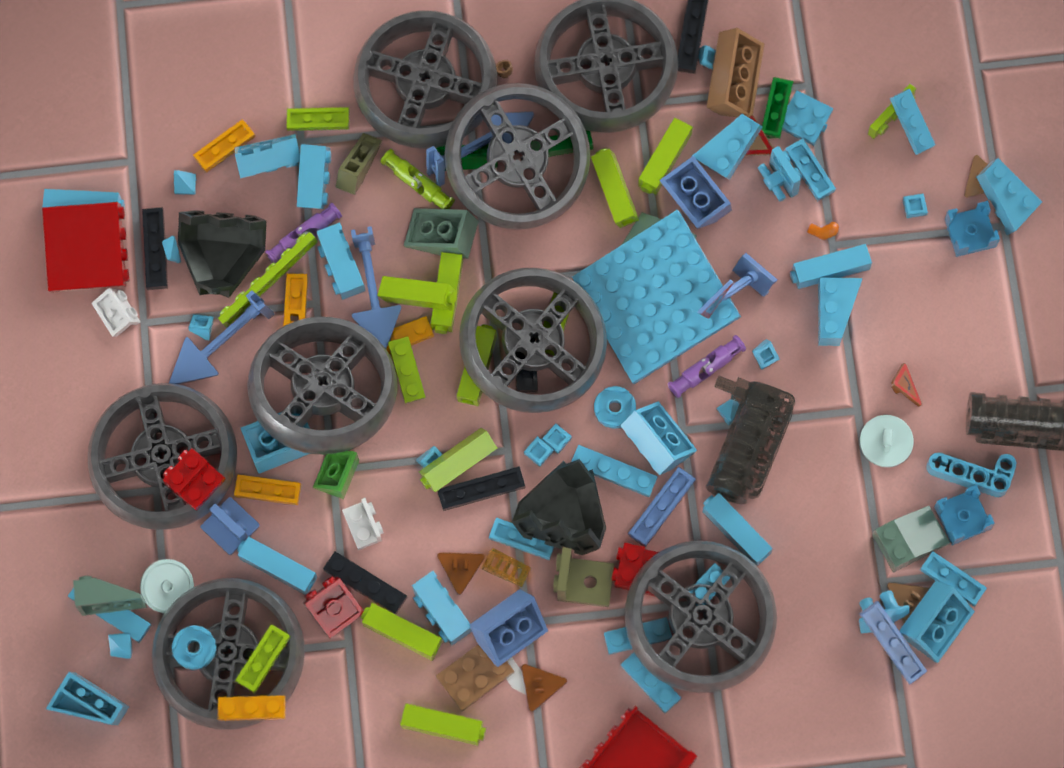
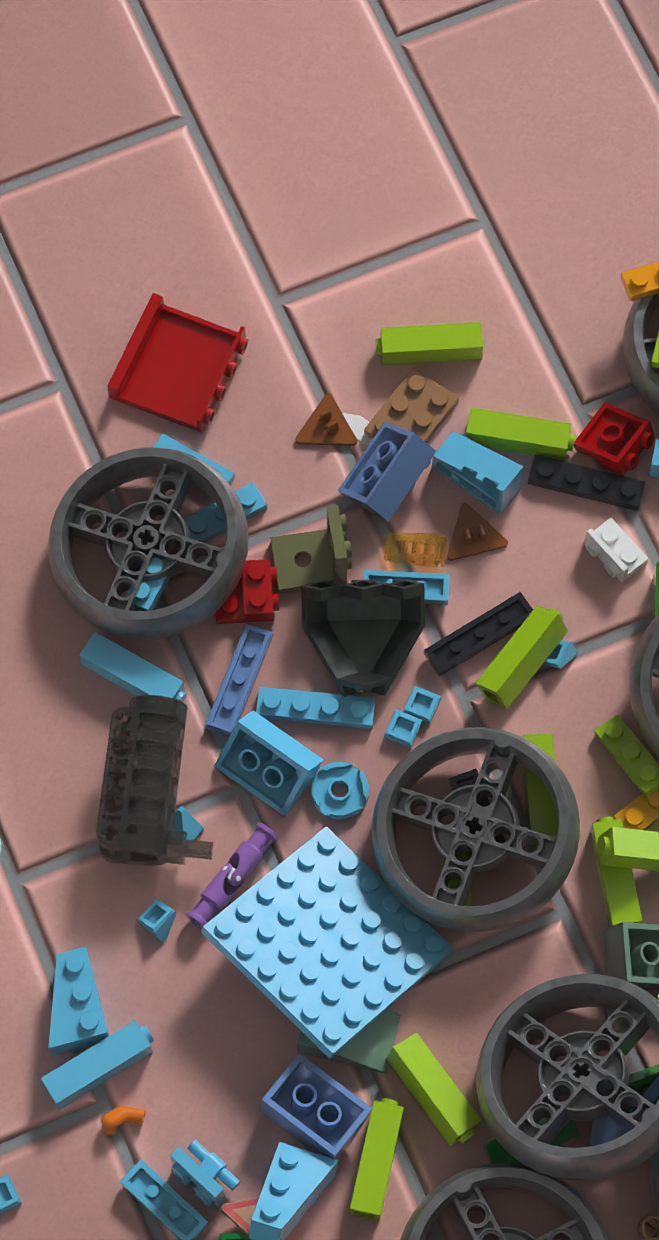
camera: 160 degrees right, 5 degrees down
medium blue piece [698,253,778,319] -> none

